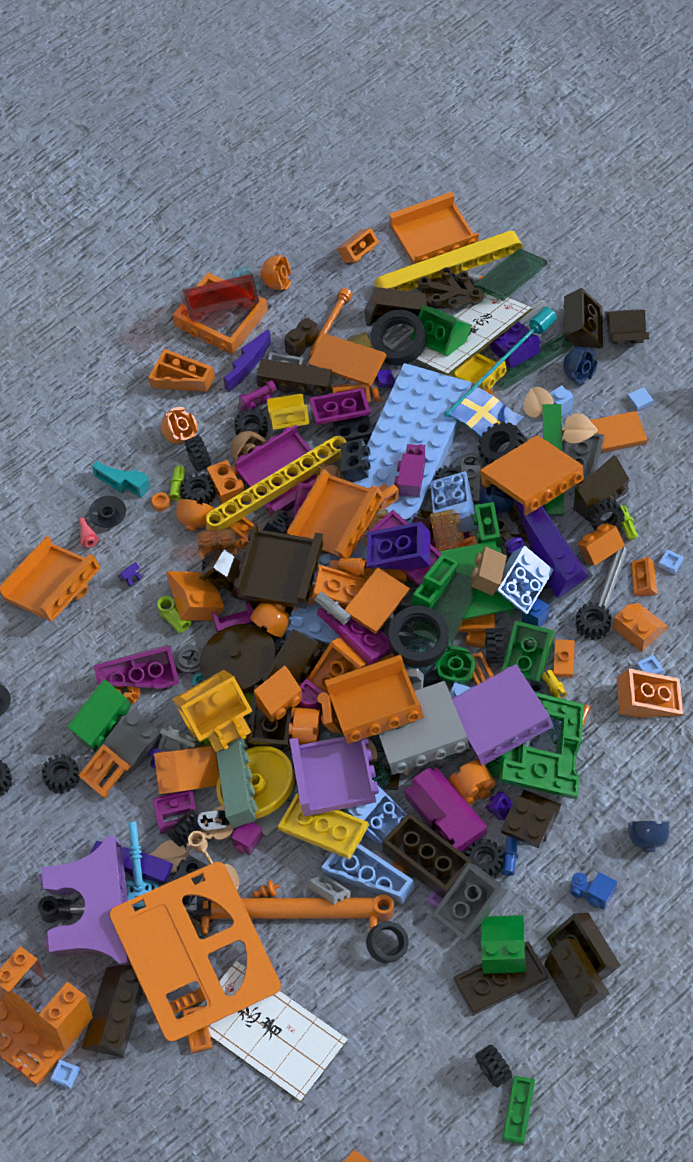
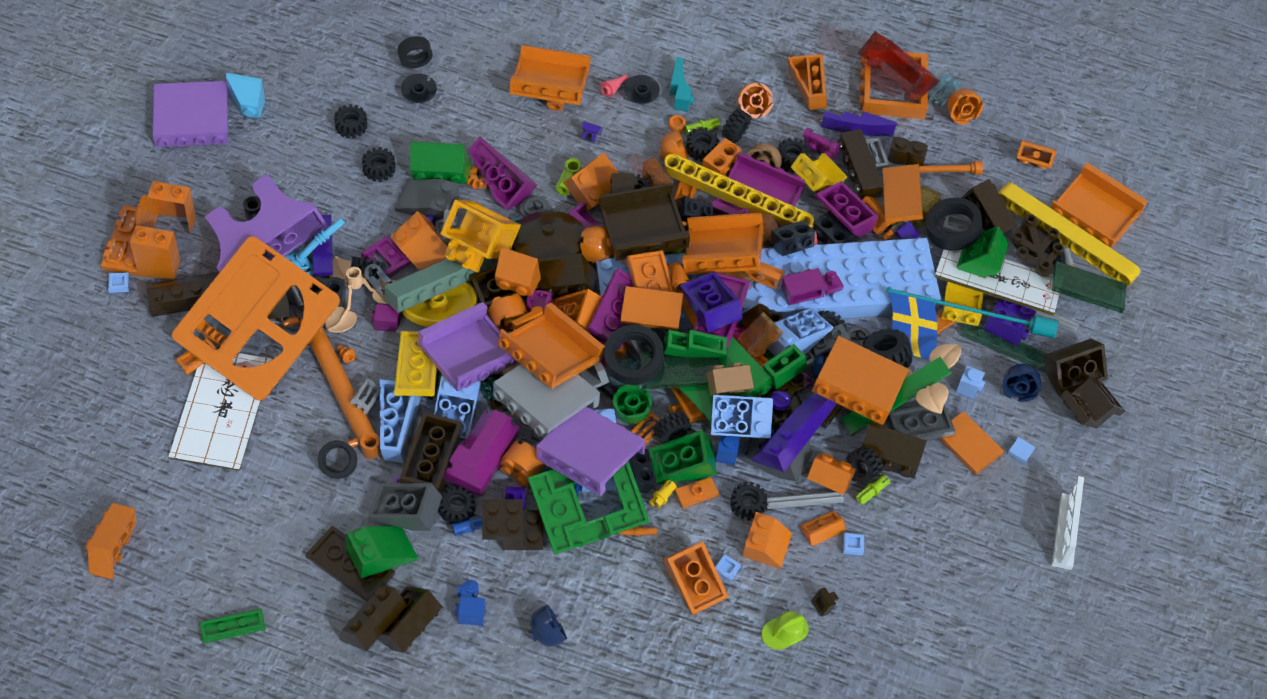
camera: 55 degrees right, 0 degrees up
orange plate [78,744,131,798] -> none
light grey axle [315,592,351,625] -> none
black tyre [475,1044,513,1088] -> none

